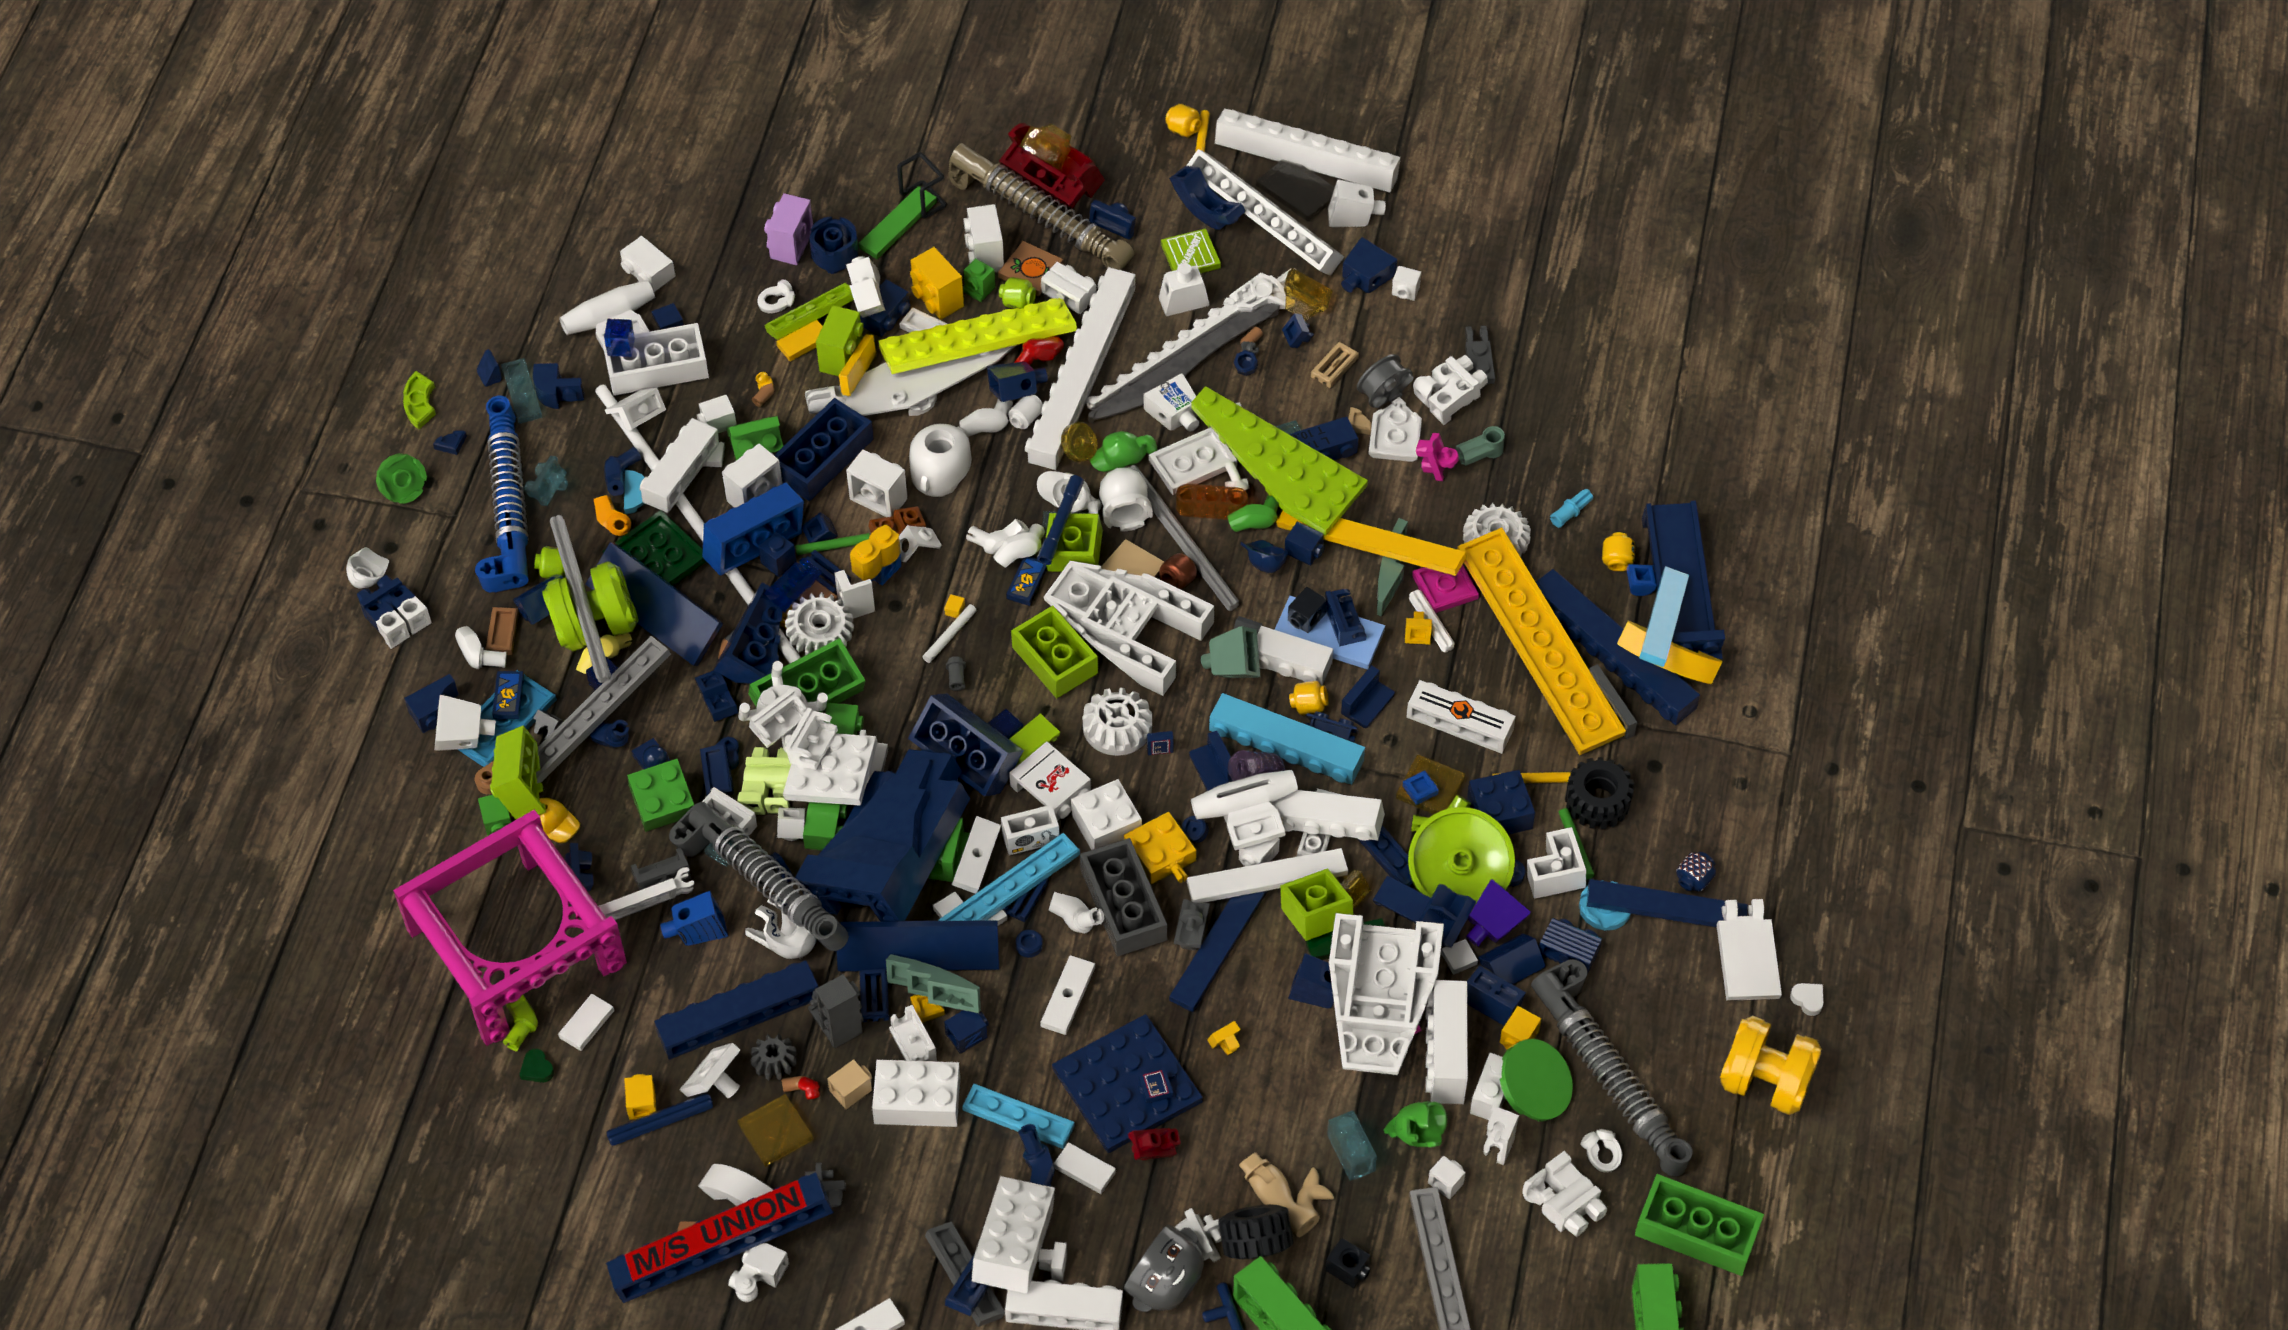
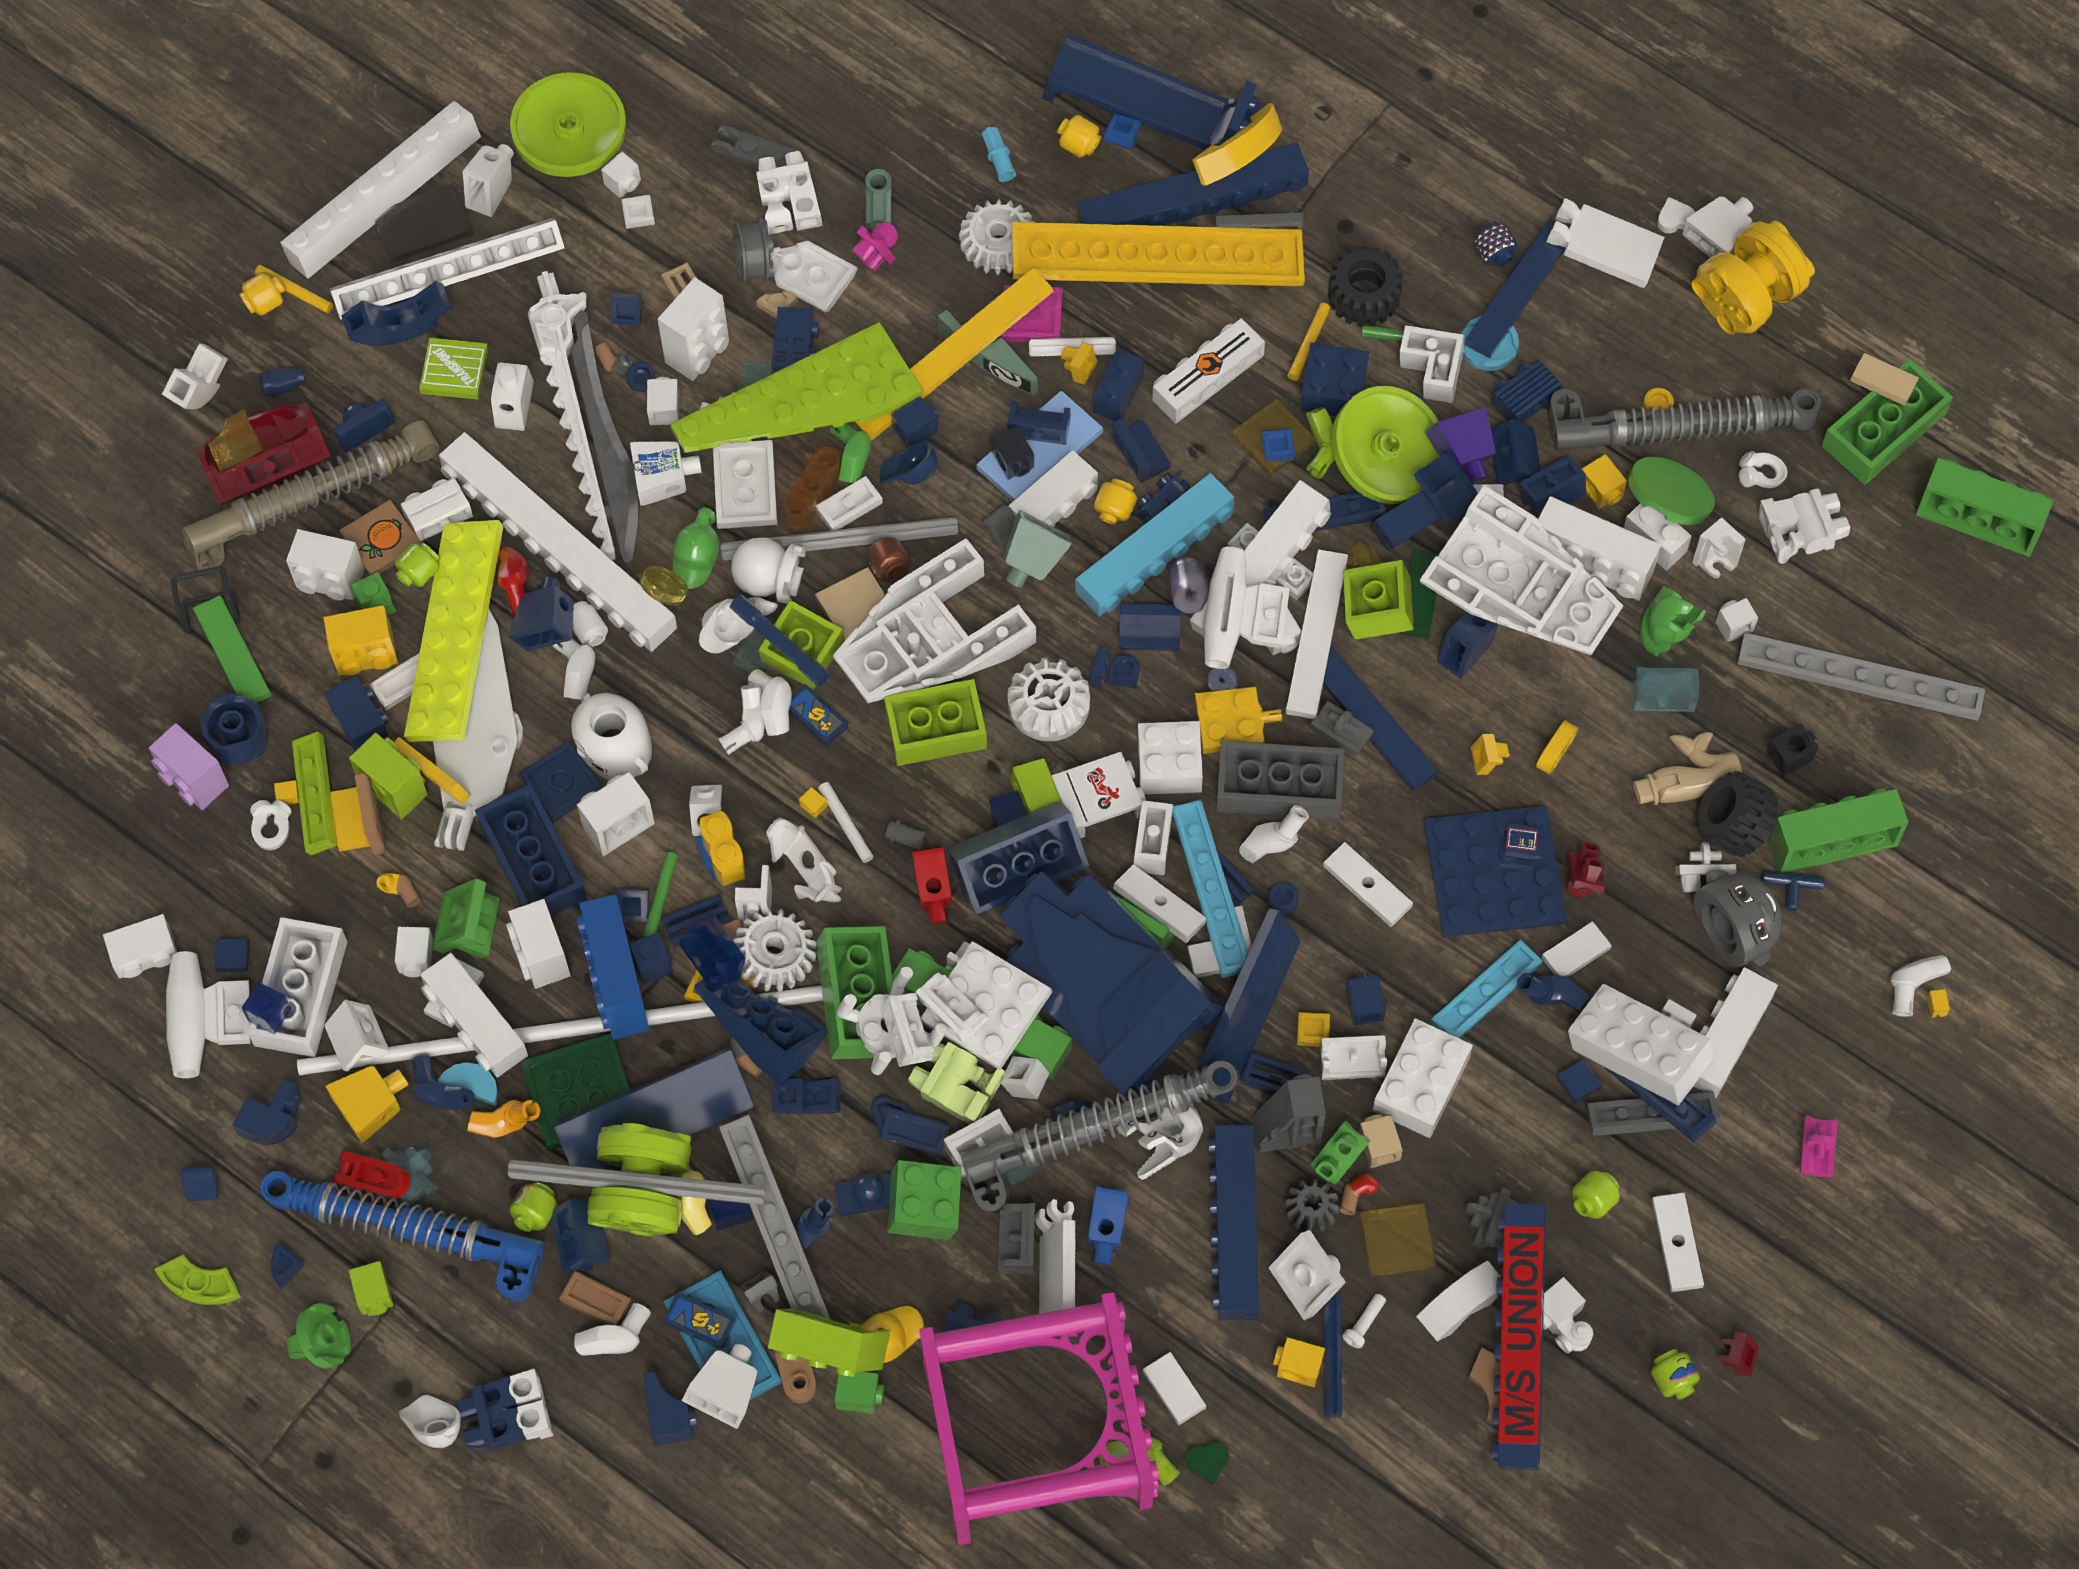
camera: 65 degrees left, 10 degrees up
clear light blue tile [501,358,543,424] -> none
white arch [846,256,885,318] -> none
dark orange slope [868,506,926,535] -> none
sand green slope [886,954,981,1013] -> none
white plate [1225,462,1250,496] -> none
clear yellow slope [1284,268,1333,321] -> none
dark blue torso [1341,237,1398,293] -> none
medium azure tile [1639,566,1689,667] -> none
none -> white brick [162,343,228,410]
none -> dark blue cone [259,367,305,398]
none -> yellow piece [274,780,299,805]
none -> yellow torso [325,1066,408,1143]
none -> red plate [333,1151,410,1198]
none -> lime brick [349,1261,394,1316]
none -> medium nougat tile [355,773,386,855]
none -> lime dish [510,72,626,177]
none -> dark blue tile [518,741,603,823]
none -> white tile [621,195,655,229]
none -> white brick [647,377,680,425]
none -> white brick [657,277,729,381]
none -> white piece [766,818,842,903]
none -> white plate [816,476,883,531]
none -> red torso [912,847,952,925]
none -> dark blue brick [1093,348,1144,421]
none -> dark blue tile [1107,655,1140,689]
none -> bright green hips [1310,1121,1371,1185]
none -> white piece [1342,1294,1386,1349]
none -> yellow beam [1536,720,1579,775]
none -> dark blue tile [1557,1059,1602,1104]
none -> lime head [1572,1171,1620,1219]
none -> yellow tile [1643,388,1674,411]
none -> white torso [1682,197,1753,257]
none -> tan tile [1850,353,1919,406]

